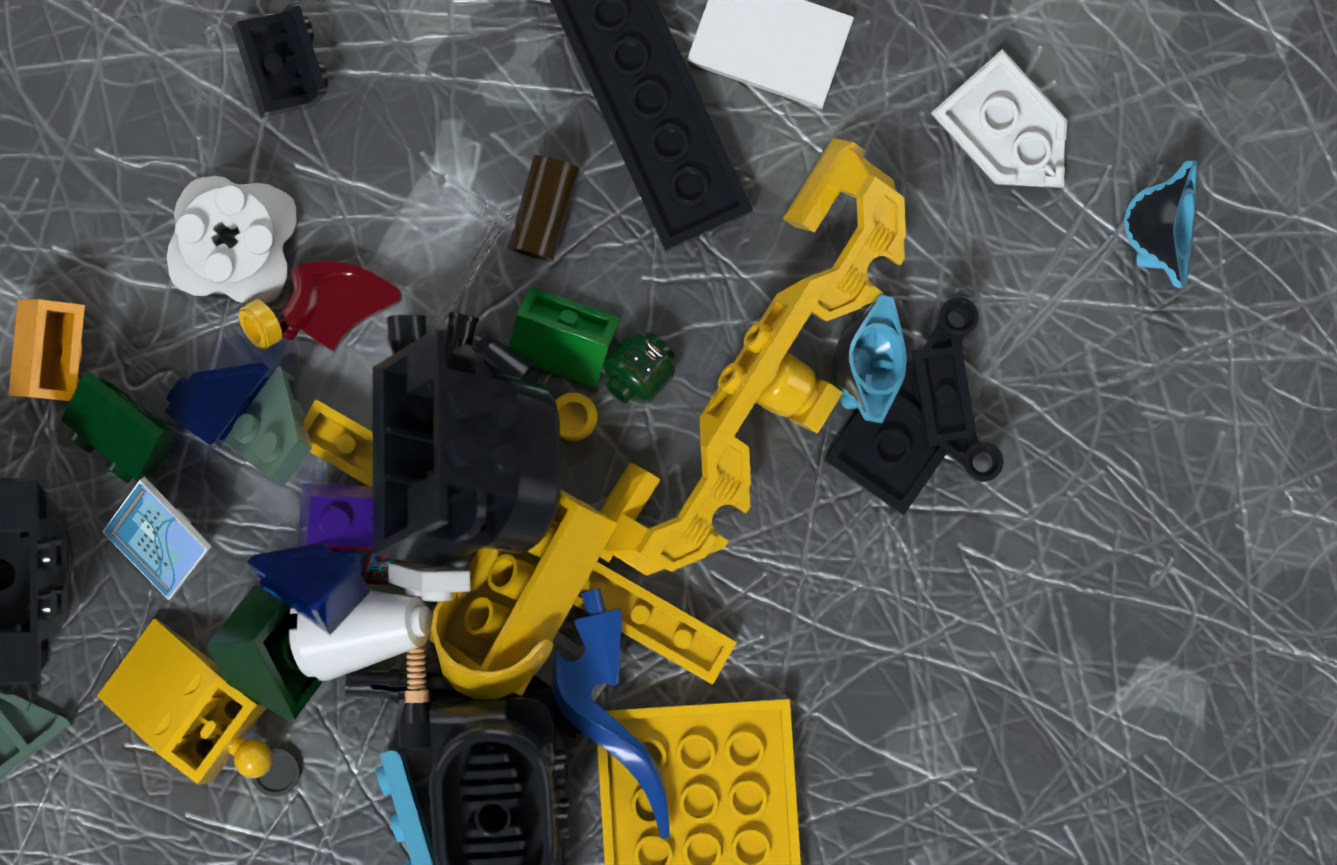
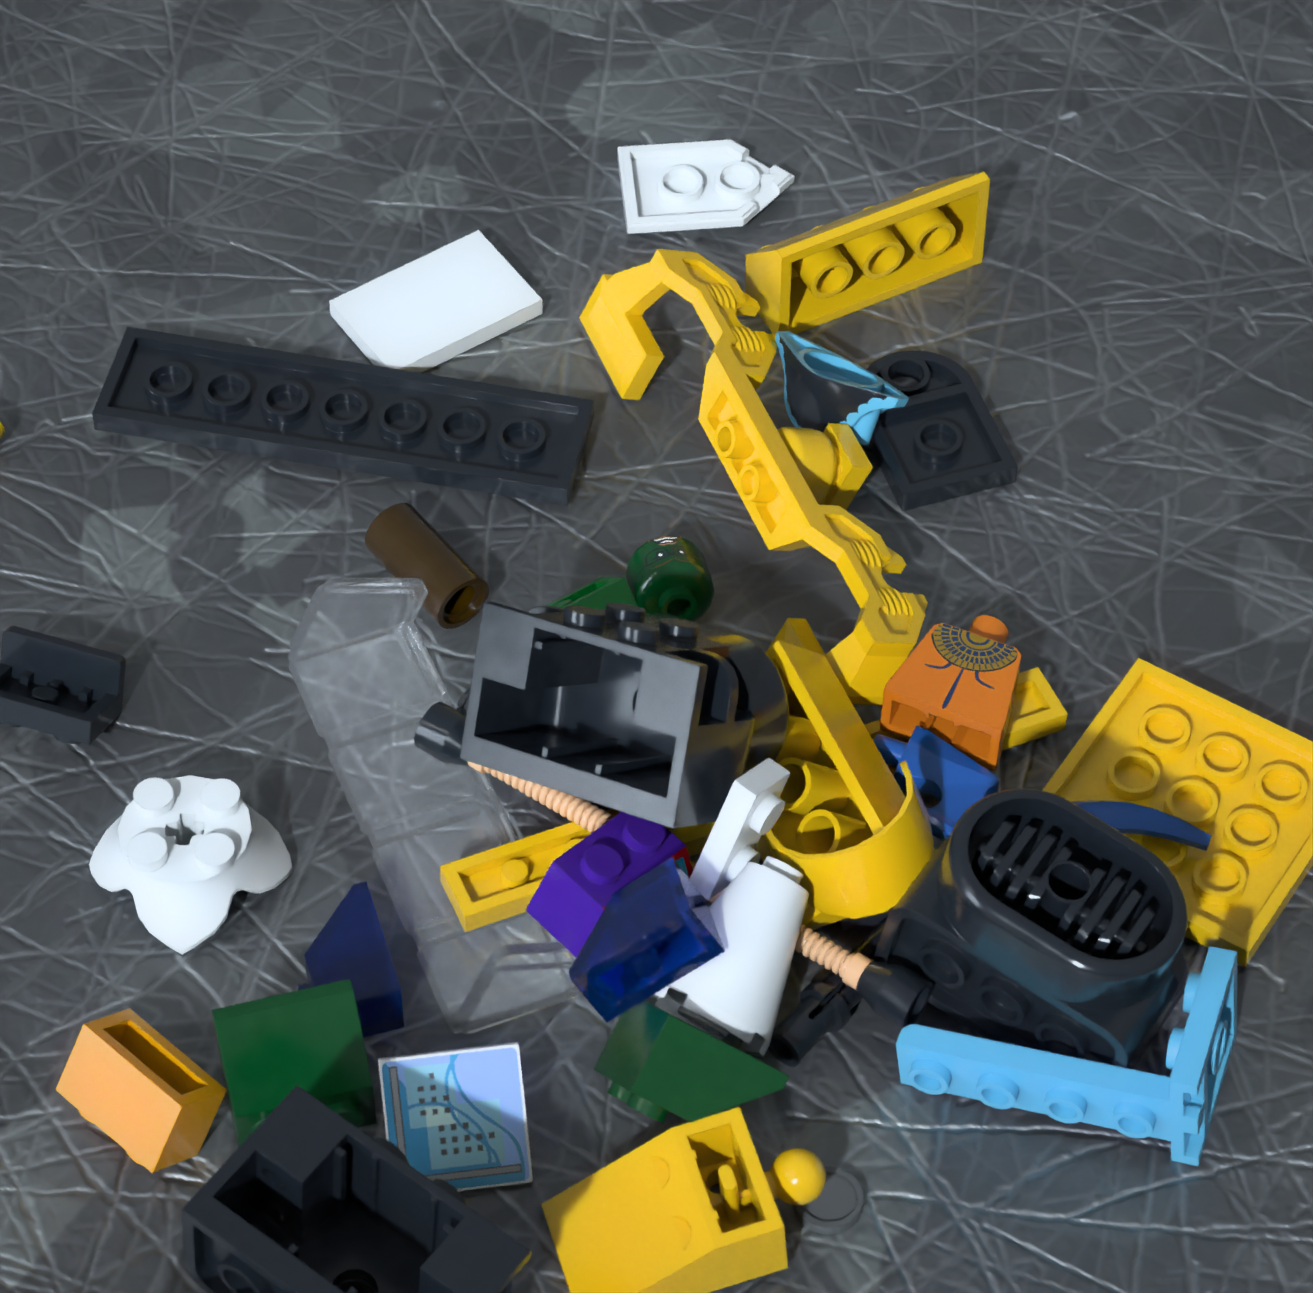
camera: 60 degrees left, 35 degrees down
sand green wing [224,366,312,488] -> none
yellow tile [239,299,282,350] -> none
dark red arm [277,261,402,352] -> none
black plate [912,297,1004,482] -> none
hat [1124,161,1198,288] -> none
none -> yellow slope [745,172,990,334]
none -> orange torso [880,615,1022,771]

